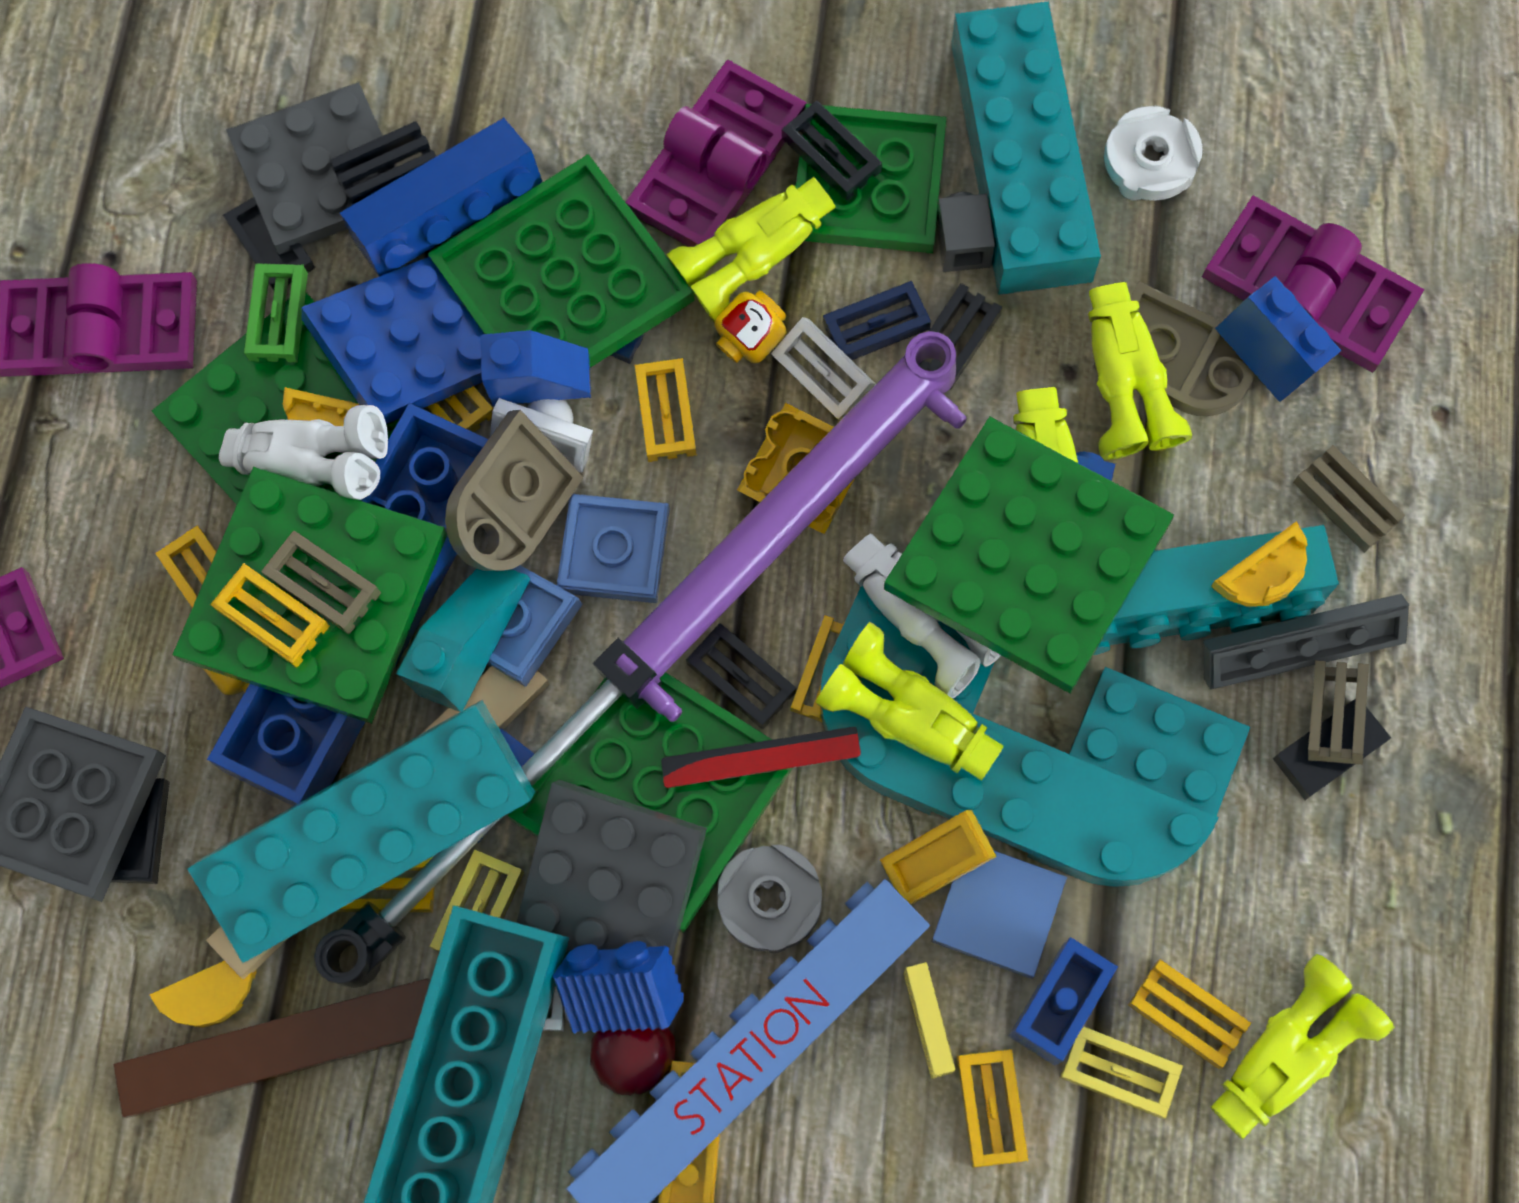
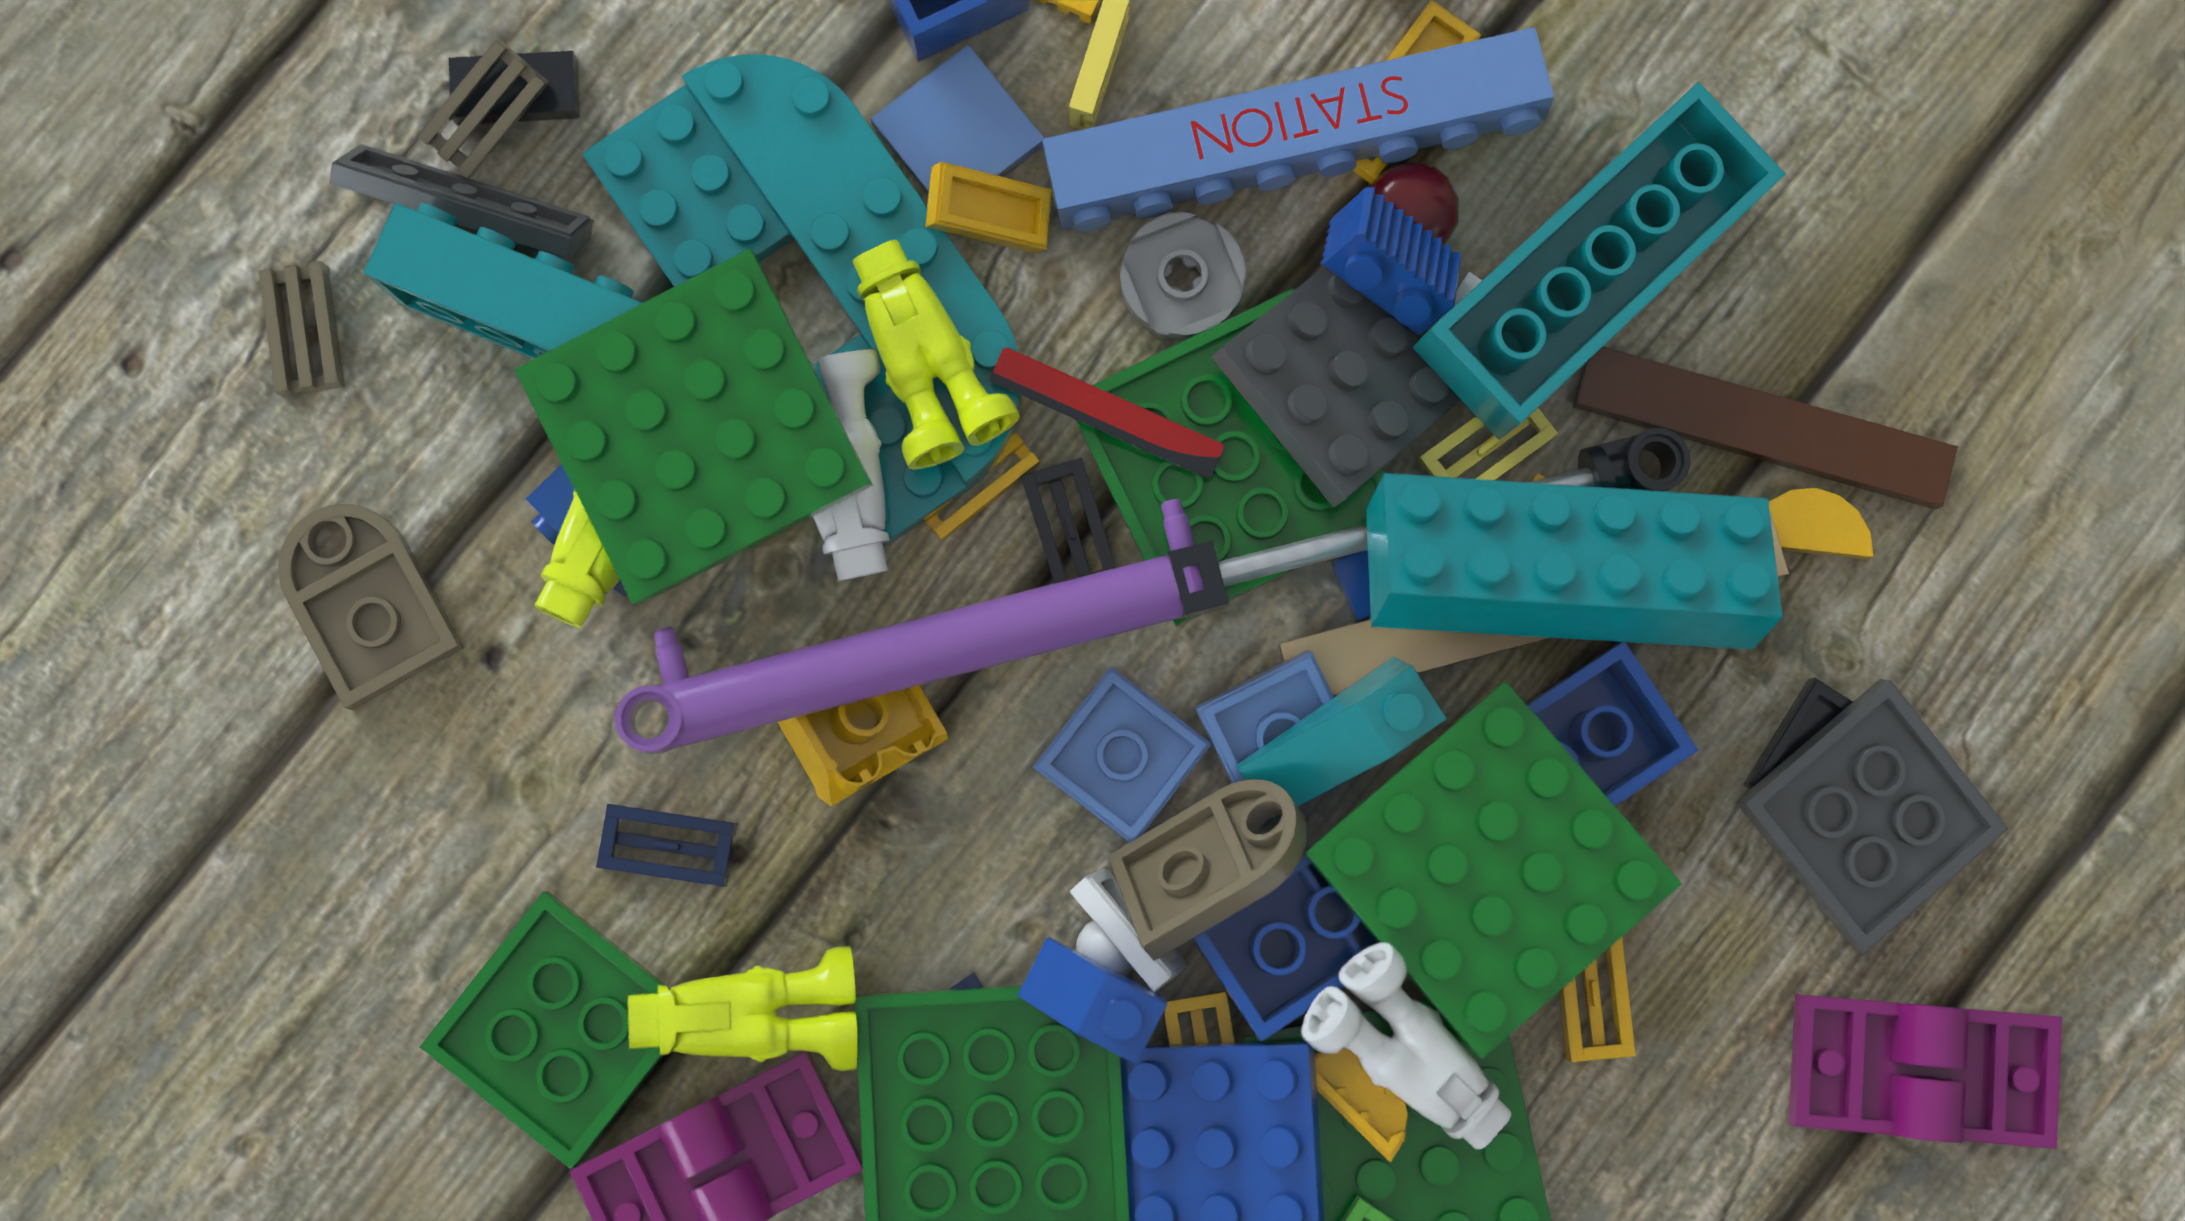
camera: 155 degrees left, 10 degrees up
yellow tile [210,563,330,668] -> none
dark tan tile [261,530,381,635] -> none
yellow tile [635,358,697,462] -> none
head [714,290,787,363] -> none
white tile [771,317,876,420] -> none
black tile [782,100,882,201] -> none
black tile [919,283,1003,390] -> none
dark grey brick [936,192,995,272] -> none
teal brick [951,1,1101,295] -> none
neon yellow piece [1088,282,1192,460] -> none
white plate [1104,106,1203,200] -> none
magenta plate [1202,195,1425,373] -> none
yellow tile [1211,521,1308,607] -> none
blue brick [1215,276,1341,402] -> none

